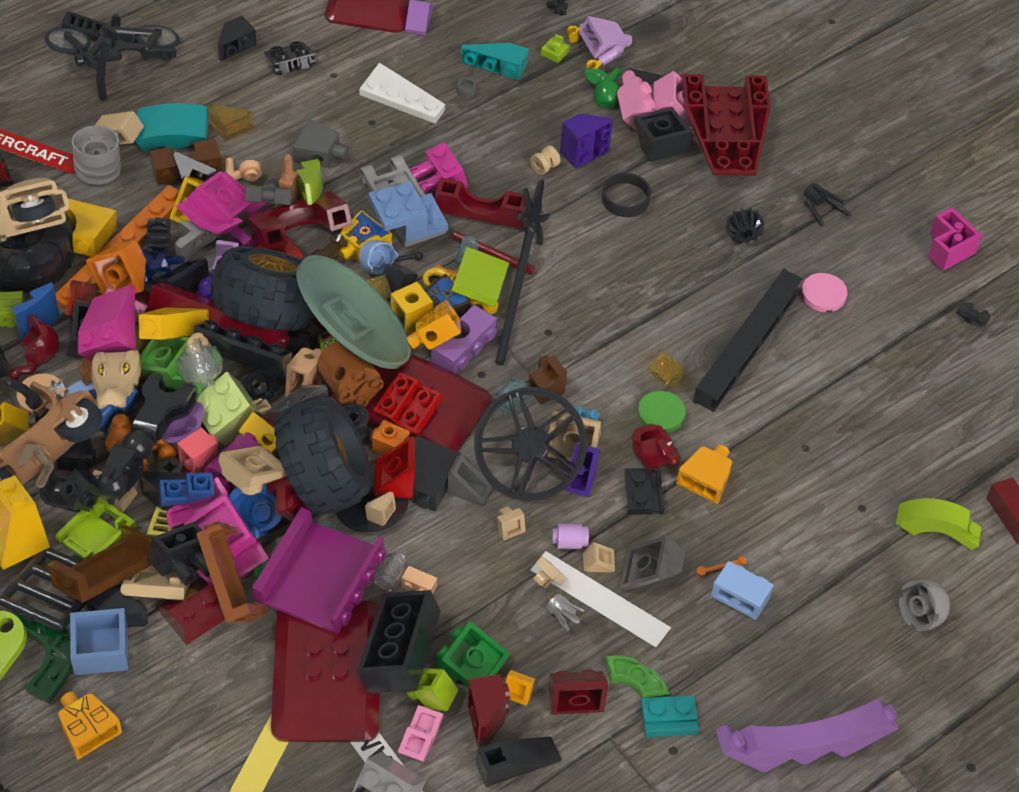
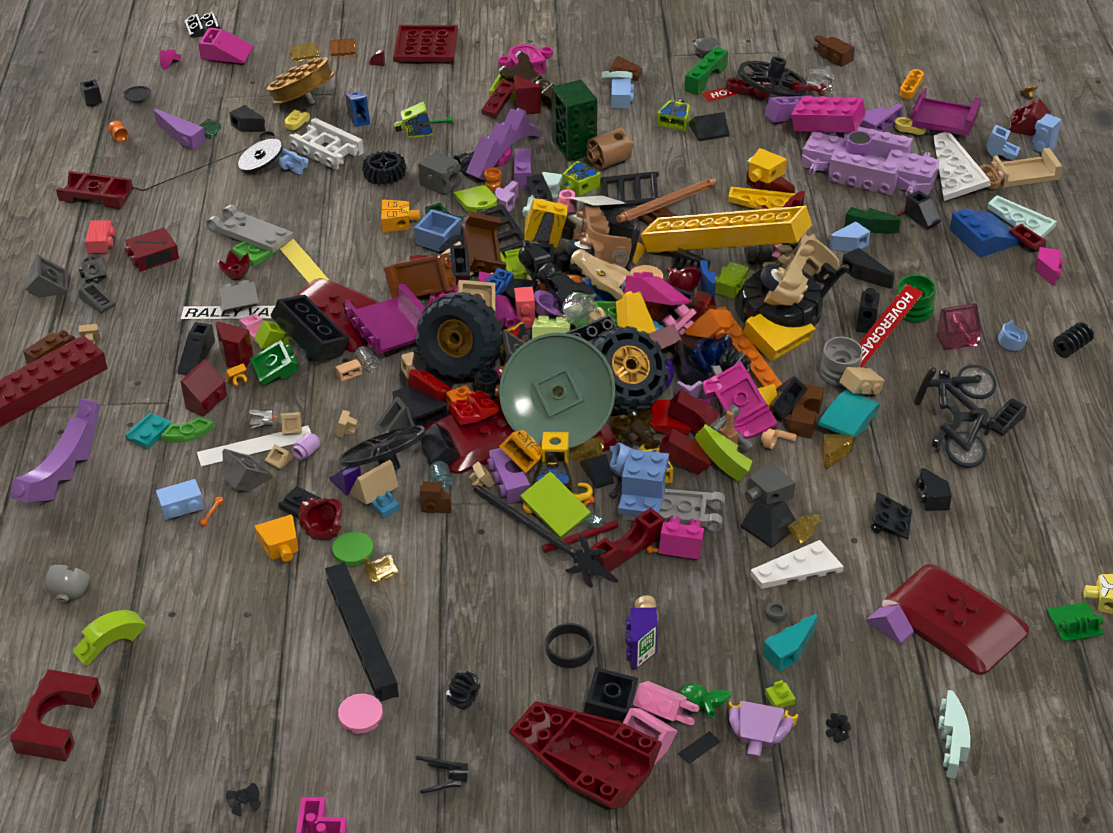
camera: 130 degrees right, 10 degrees down
none -> black brick [420,422,460,470]
none -> tan tile [469,462,495,488]
none -> black slope [741,500,799,548]
none -> clear yellow plate [788,513,822,544]

